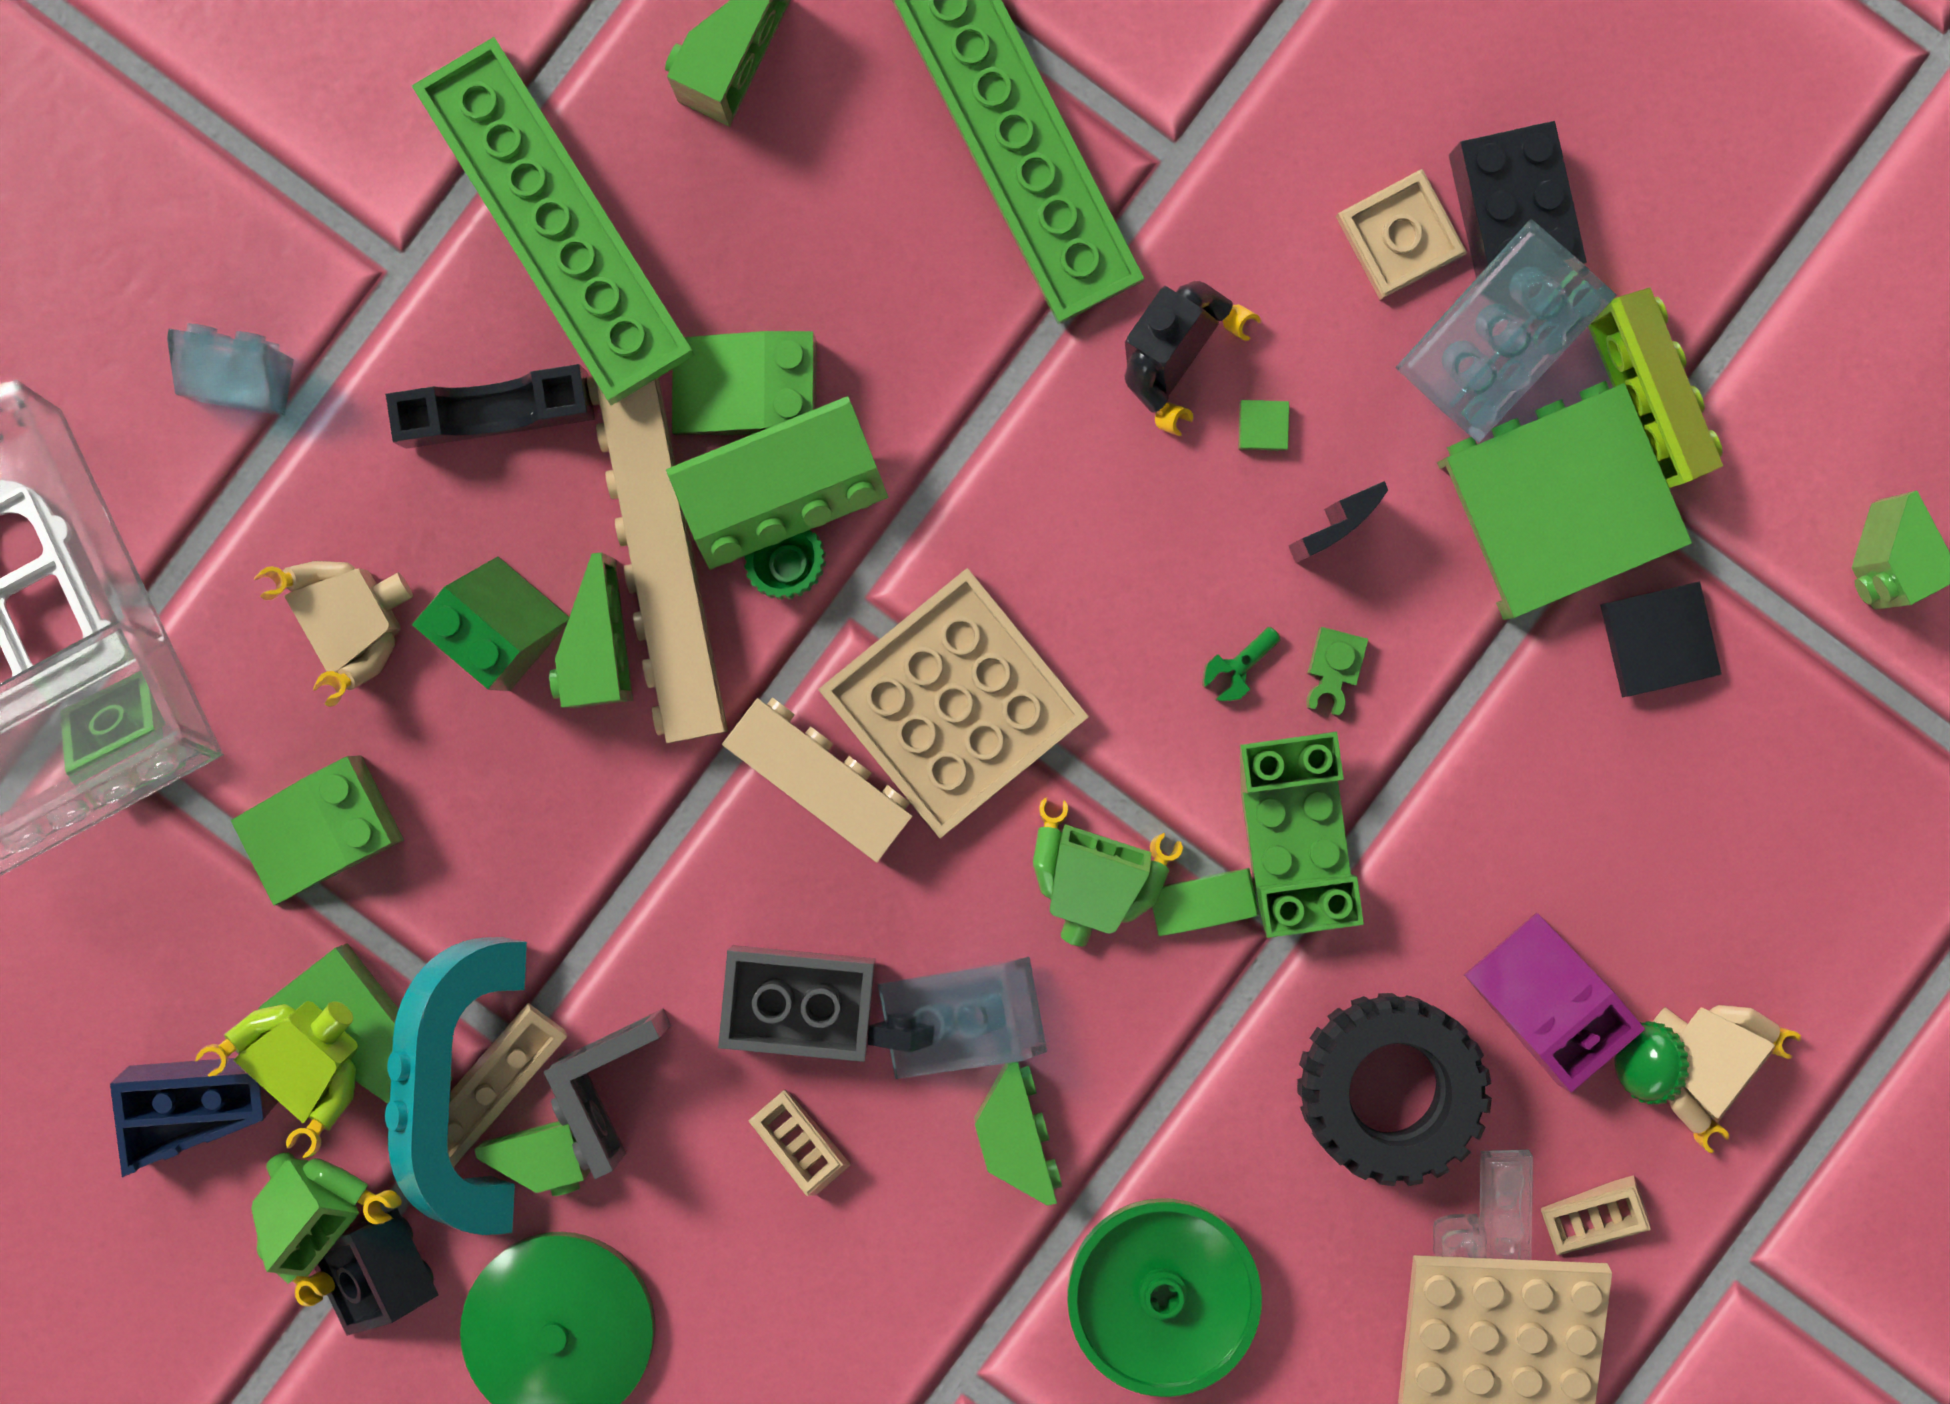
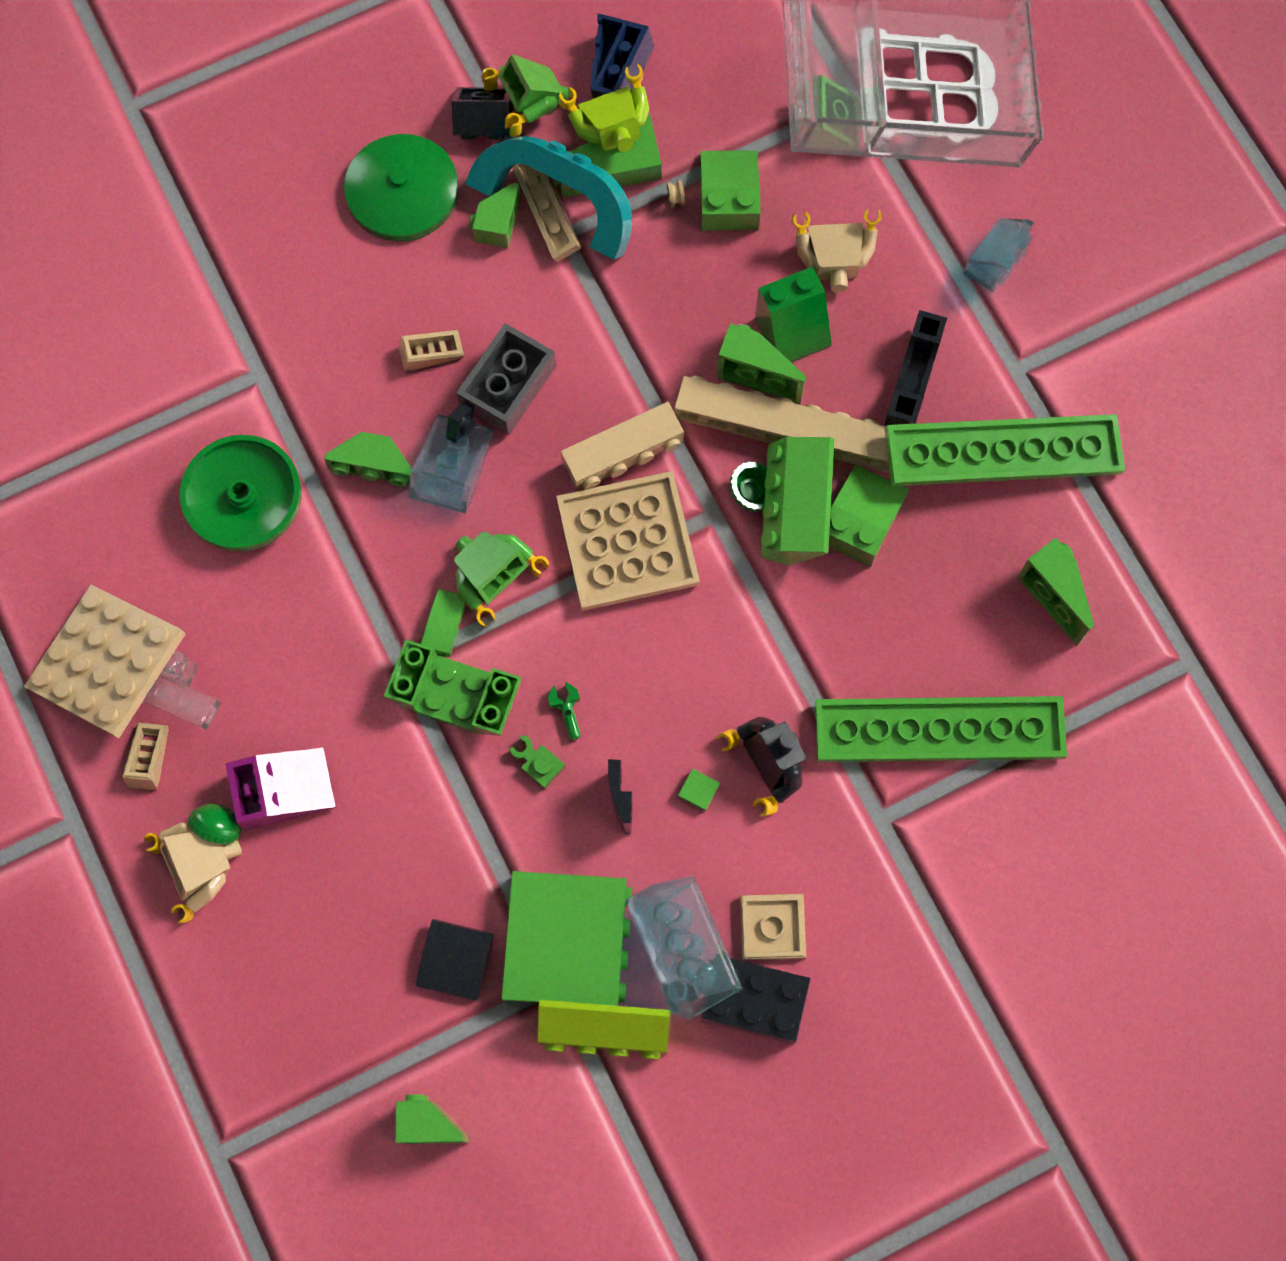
camera: 120 degrees right, 15 degrees down
dark grey bracket [544,1009,671,1179] -> none
black tyre [1297,993,1492,1186] -> none
none -> tan bush [666,180,685,208]

